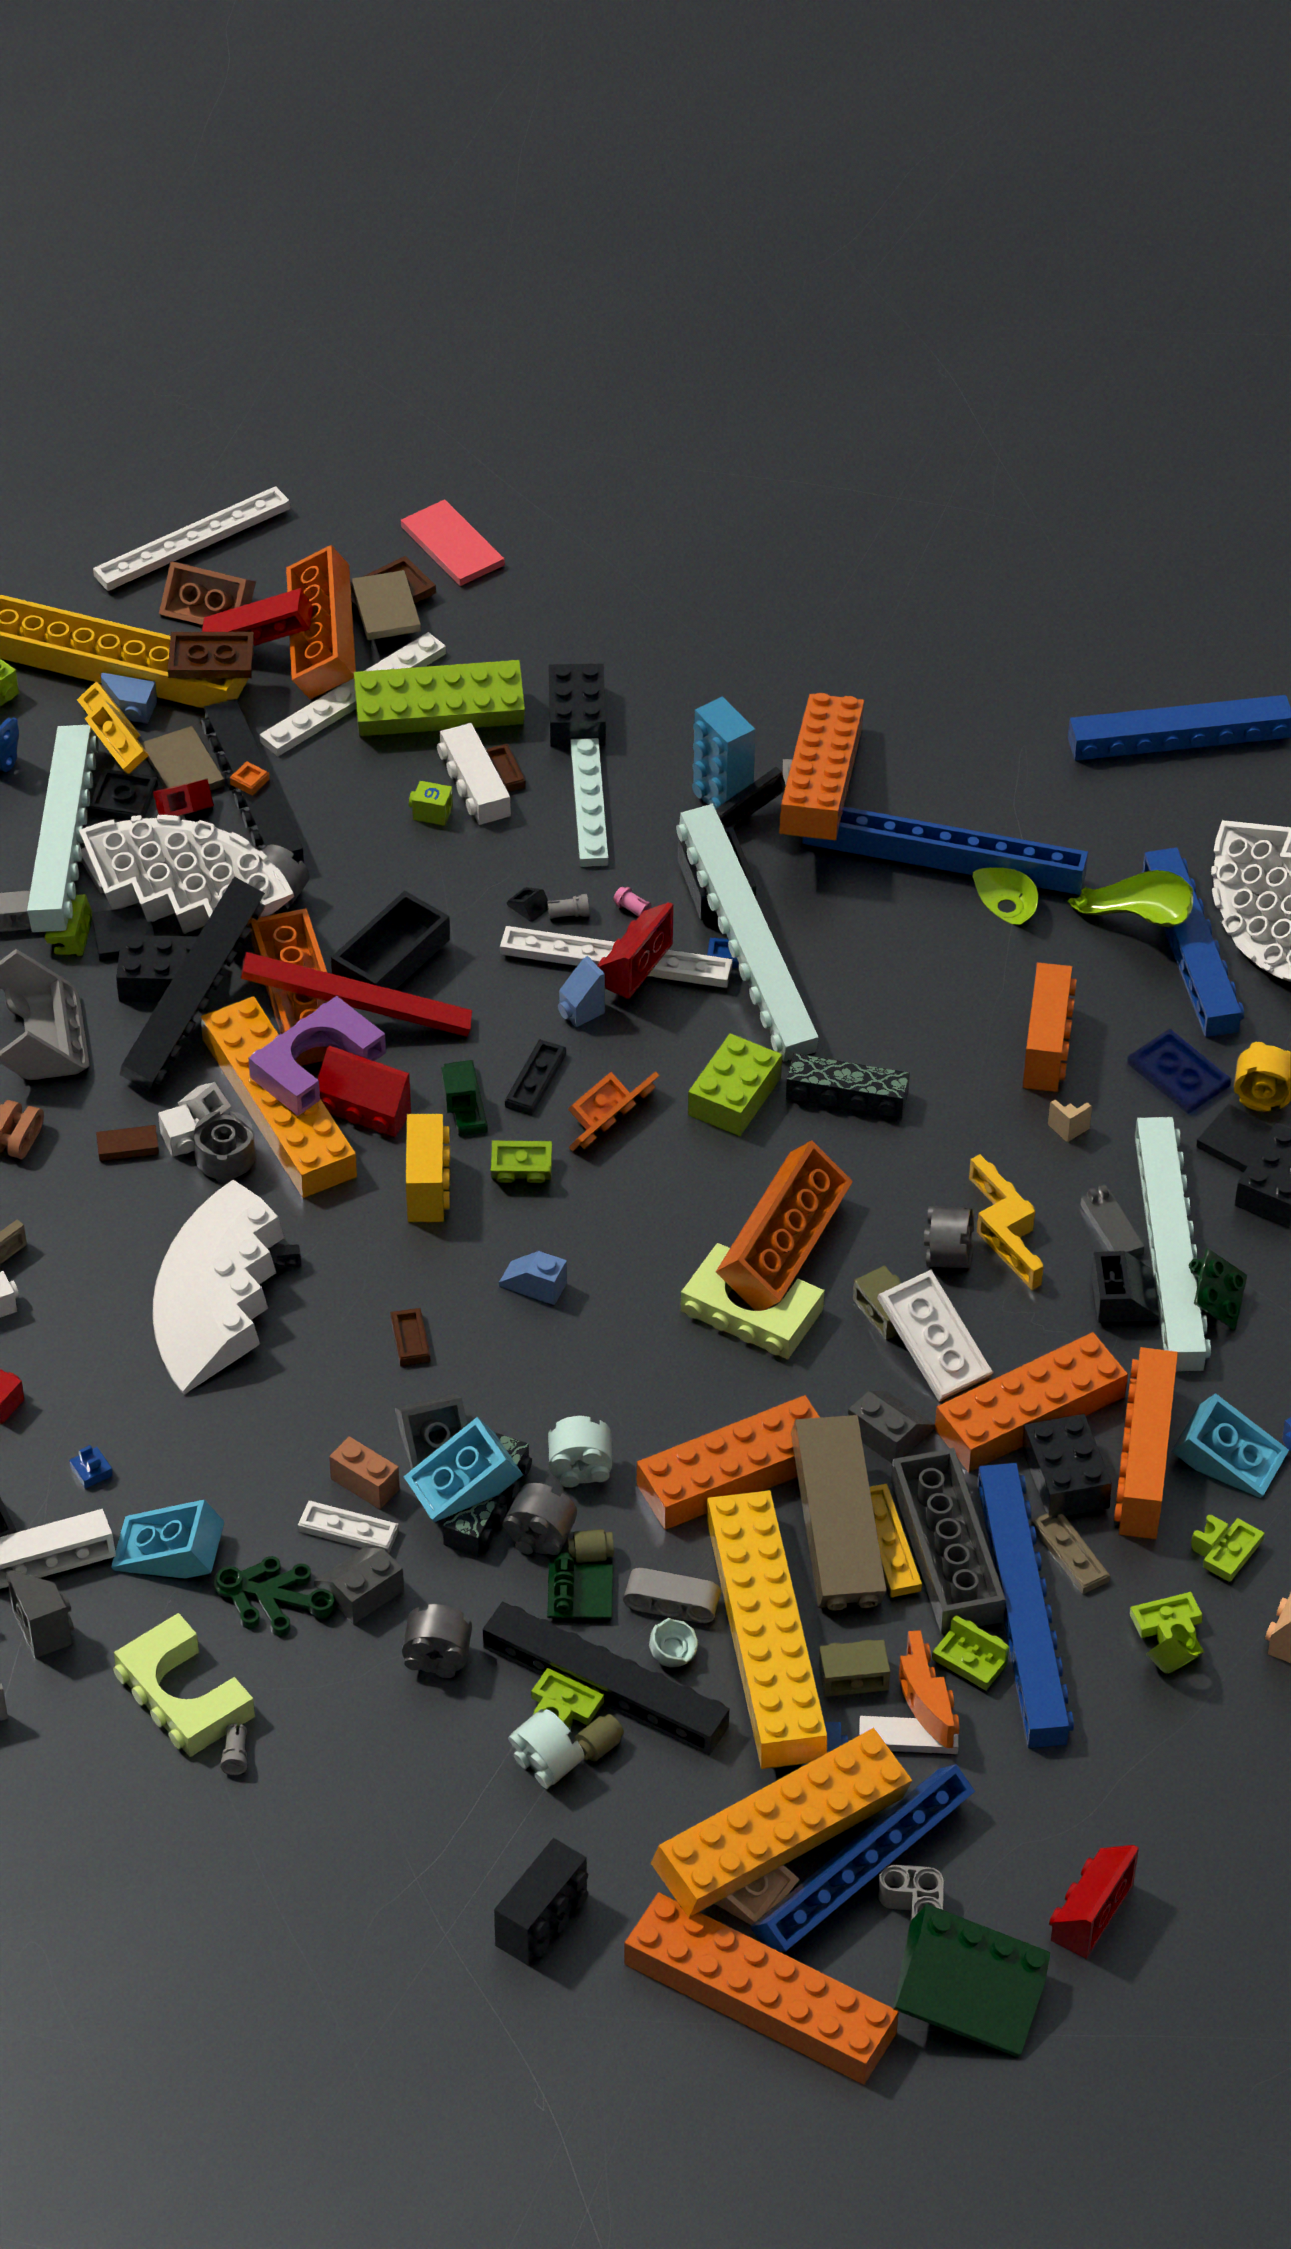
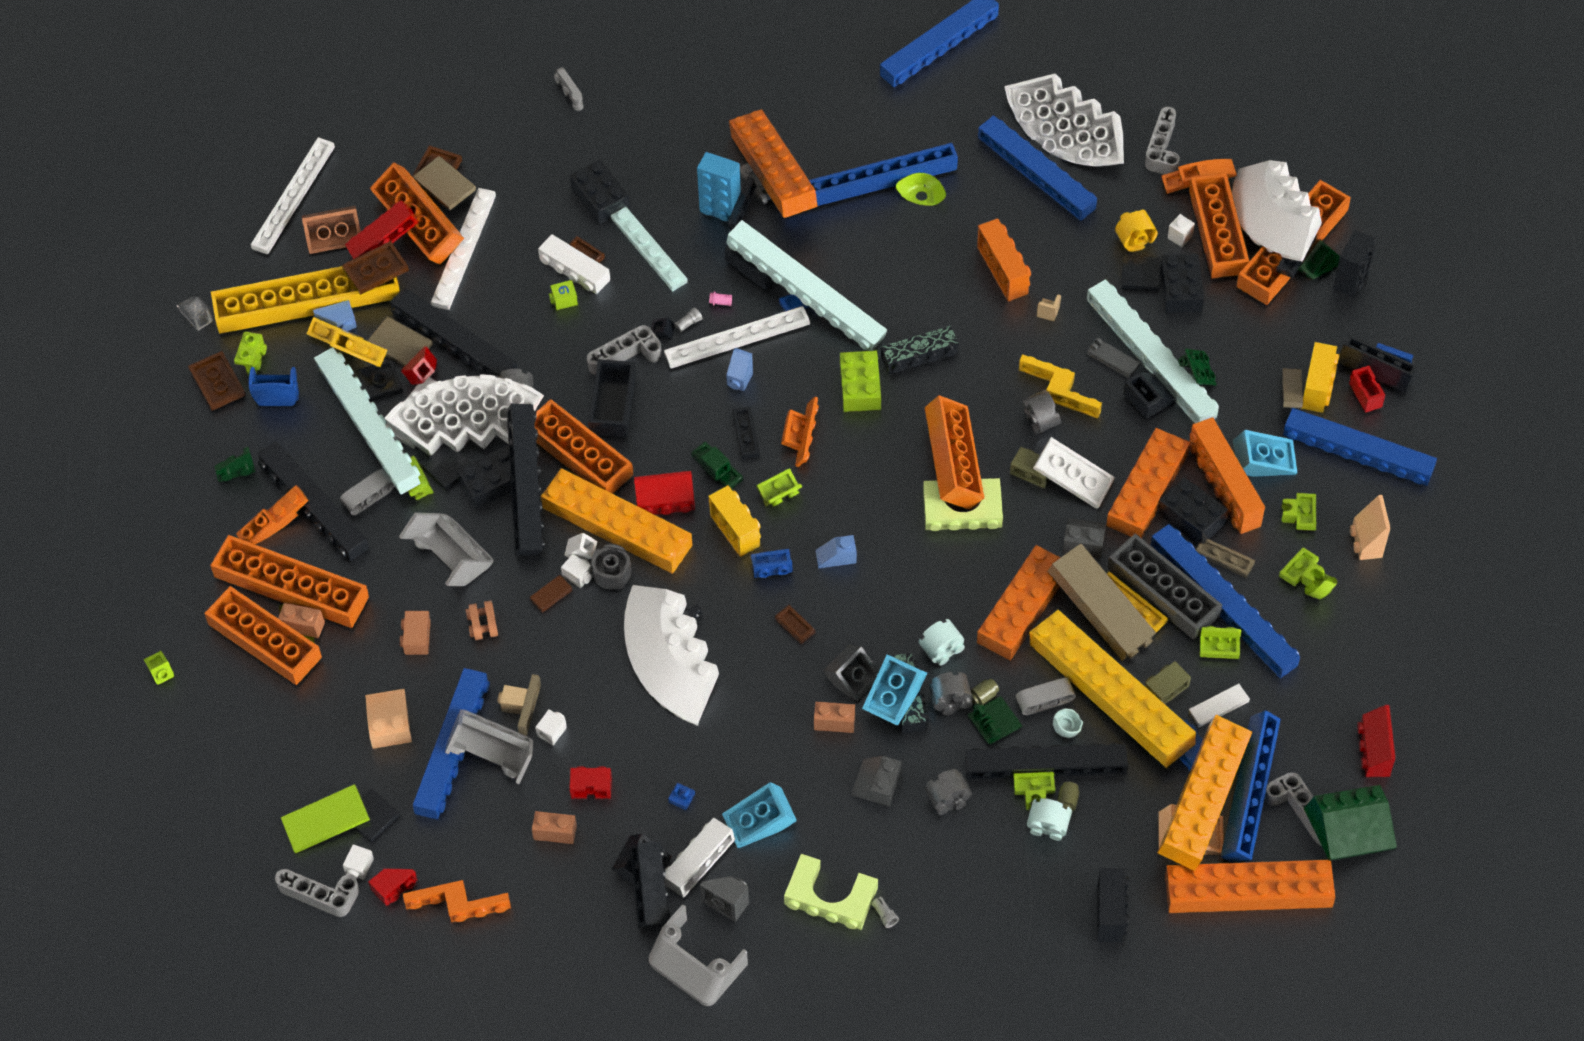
camera: 30 degrees left, 10 degrees up
dark green plant [214,1556,335,1636] -> none
orange tile [229,761,270,796] -> none
red tile [241,952,472,1037] -> none
medium lavender arch [248,996,386,1116] -> none
white tile [298,1501,399,1554] -> none
lime brick [354,660,525,736] -> none
coral tile [401,499,505,586] -> none
red slope [598,902,673,999] -> none
orange slope [899,1630,959,1748] -> none
lime animal [1068,870,1193,927] -> none
clear blue tile [1127,1029,1232,1114] -> none
none -> light grey plate [554,67,583,111]
none -> light grey beam [587,325,662,375]
none -> blue bracket [751,549,793,578]

